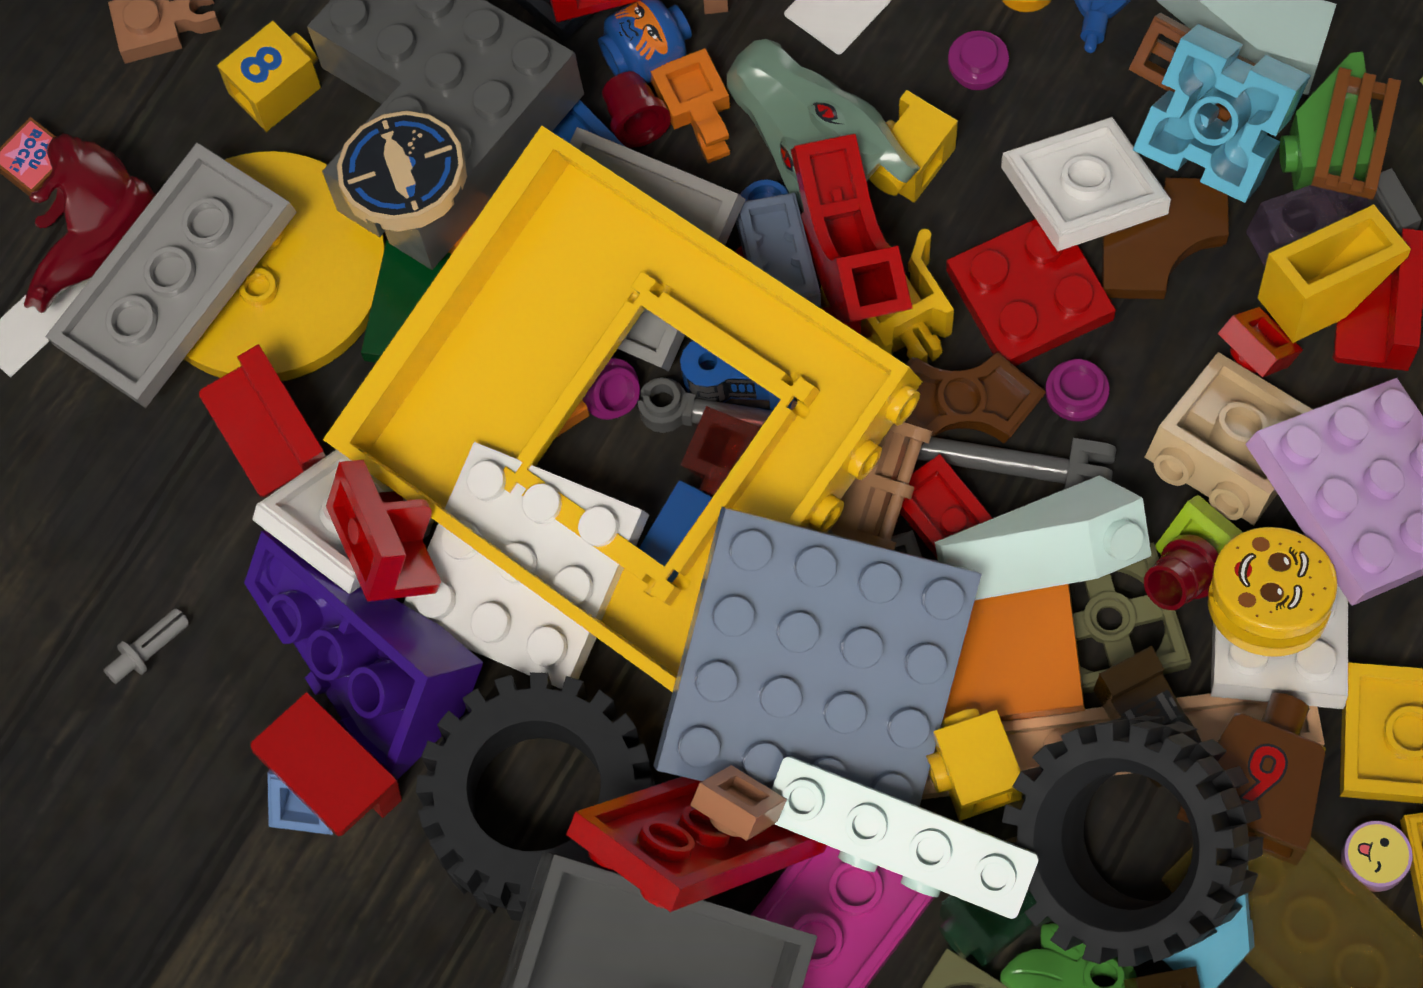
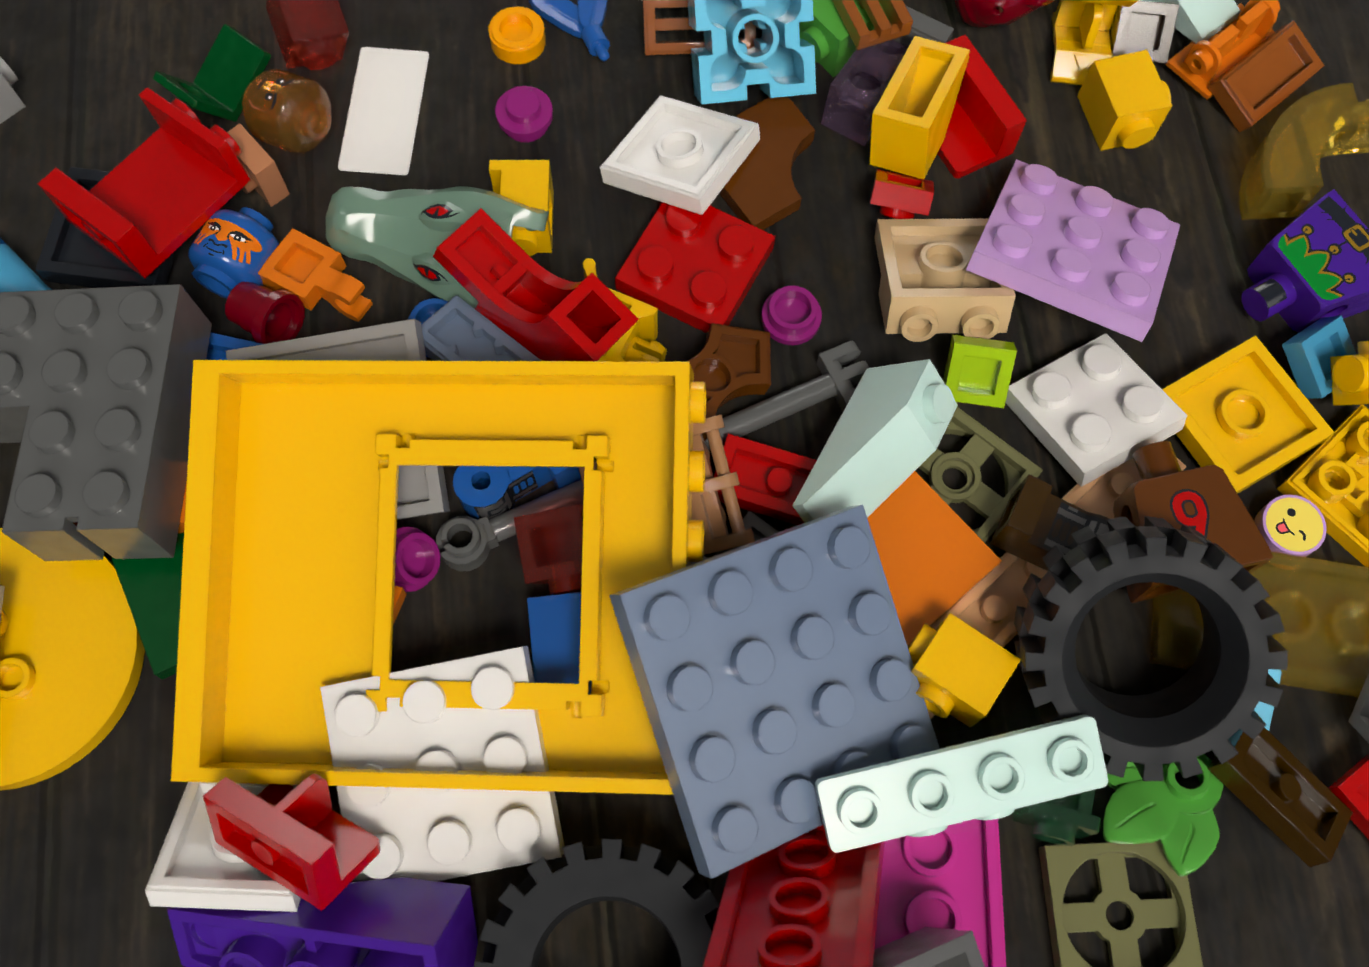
camera: 45 degrees left, 0 degrees up
red panel [199,344,325,498] -> none
tile [337,111,467,232] -> none
nougat plate [690,765,787,841] -> none
dark red piece [1144,534,1219,610] -> none
yellow head [1208,527,1337,657] -> none

